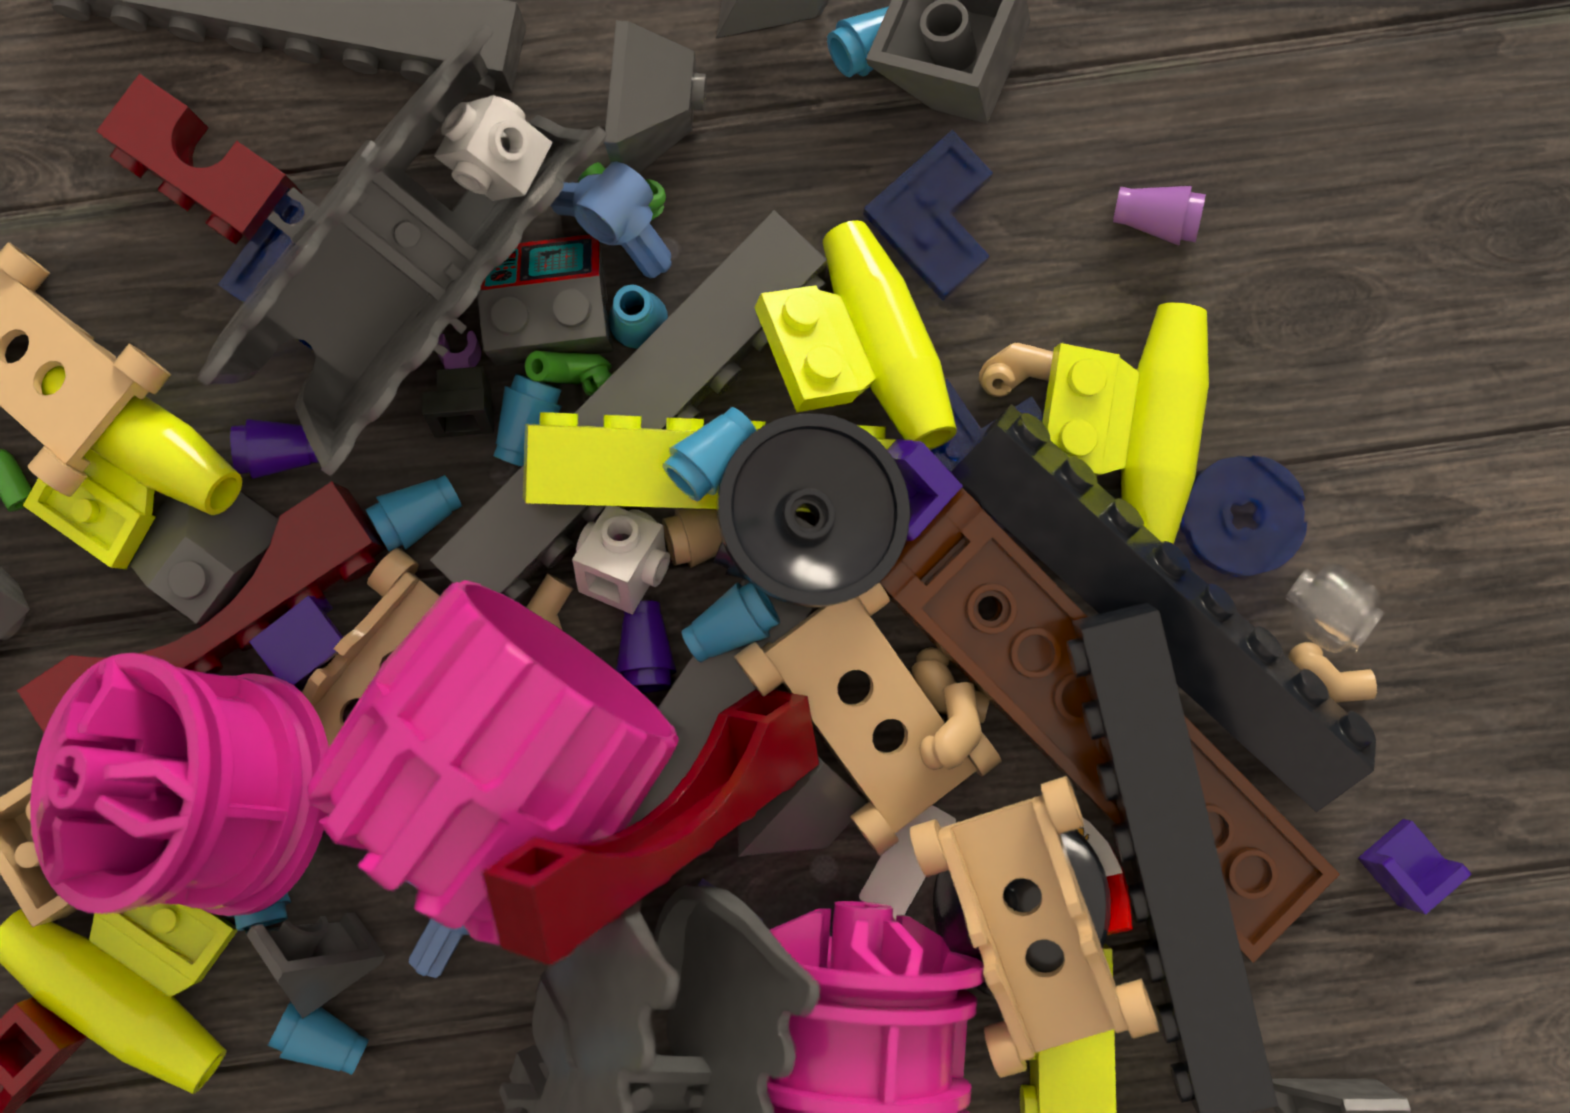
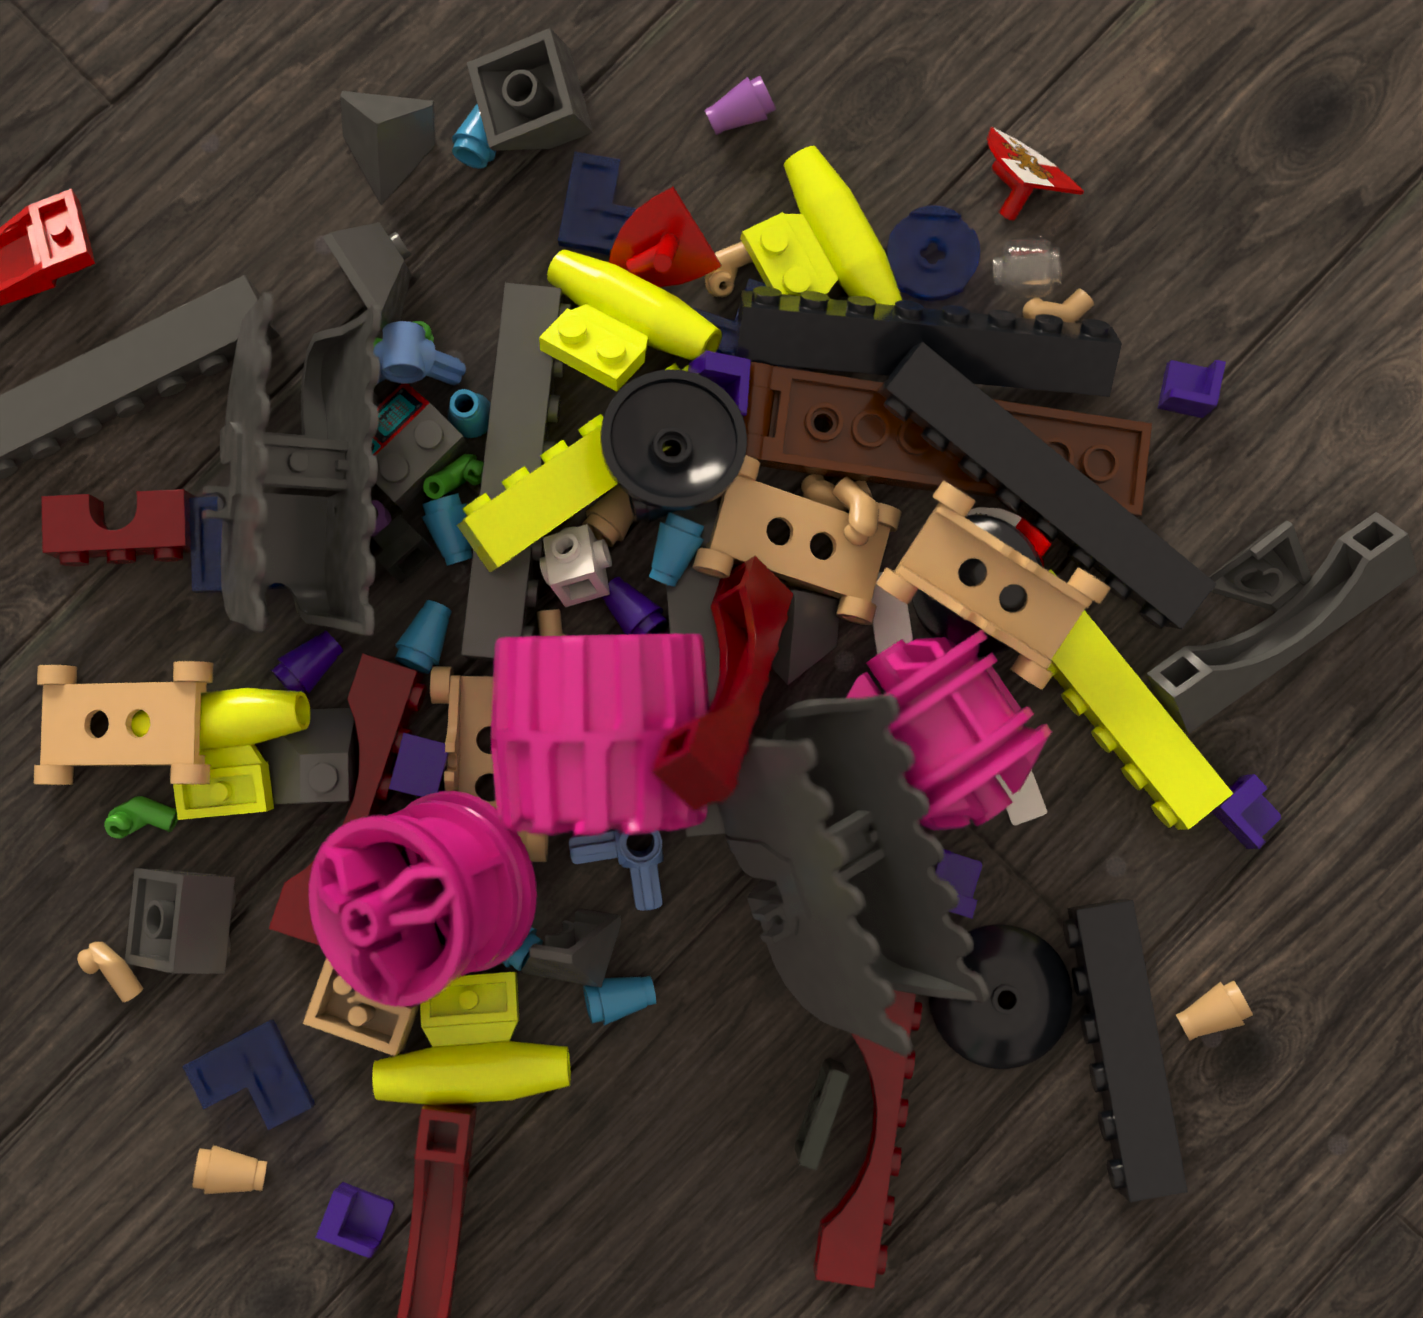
camera: 40 degrees left, 0 degrees up
white brick [434,95,553,201] -> none
dark azure cone [662,407,757,501] -> none
none -> red shield [609,186,722,287]
none -> shield [987,127,1084,221]

